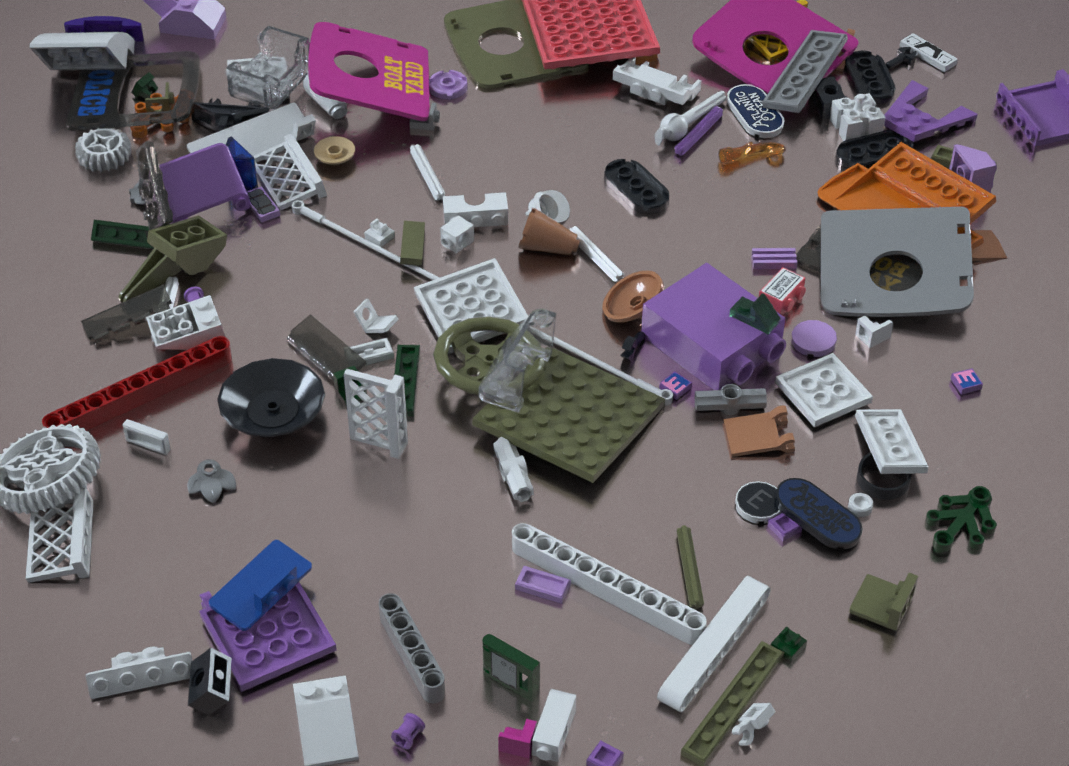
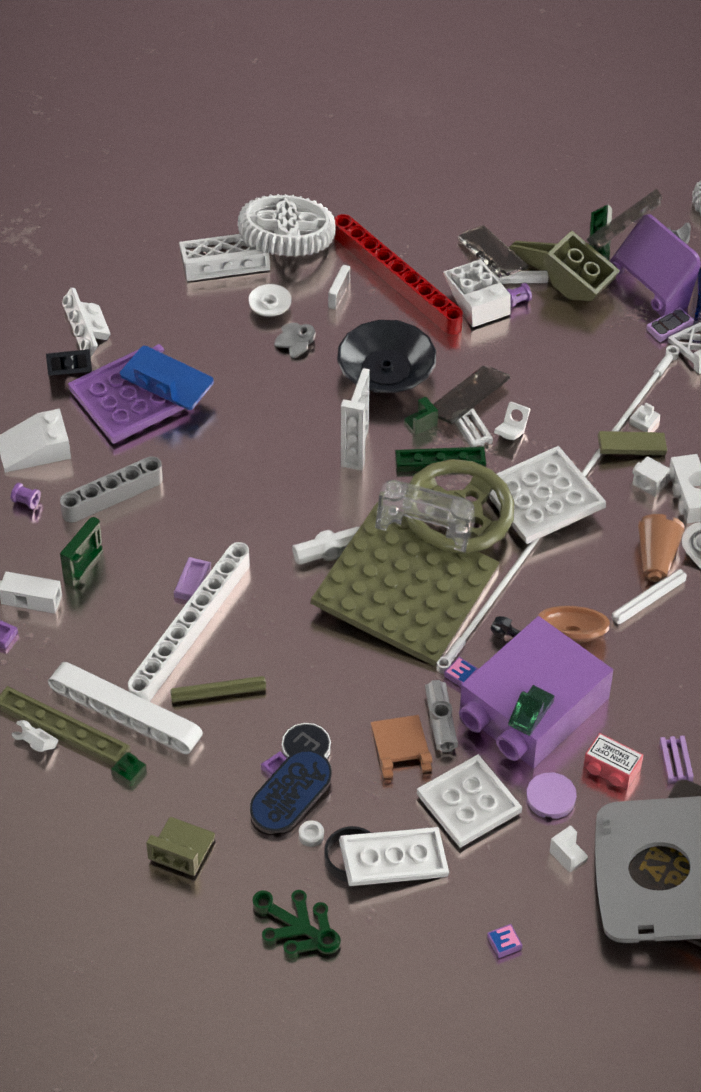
camera: 85 degrees right, 5 degrees up
dark pink panel [498,719,537,758] -> none
none -> white dish [249,284,291,316]

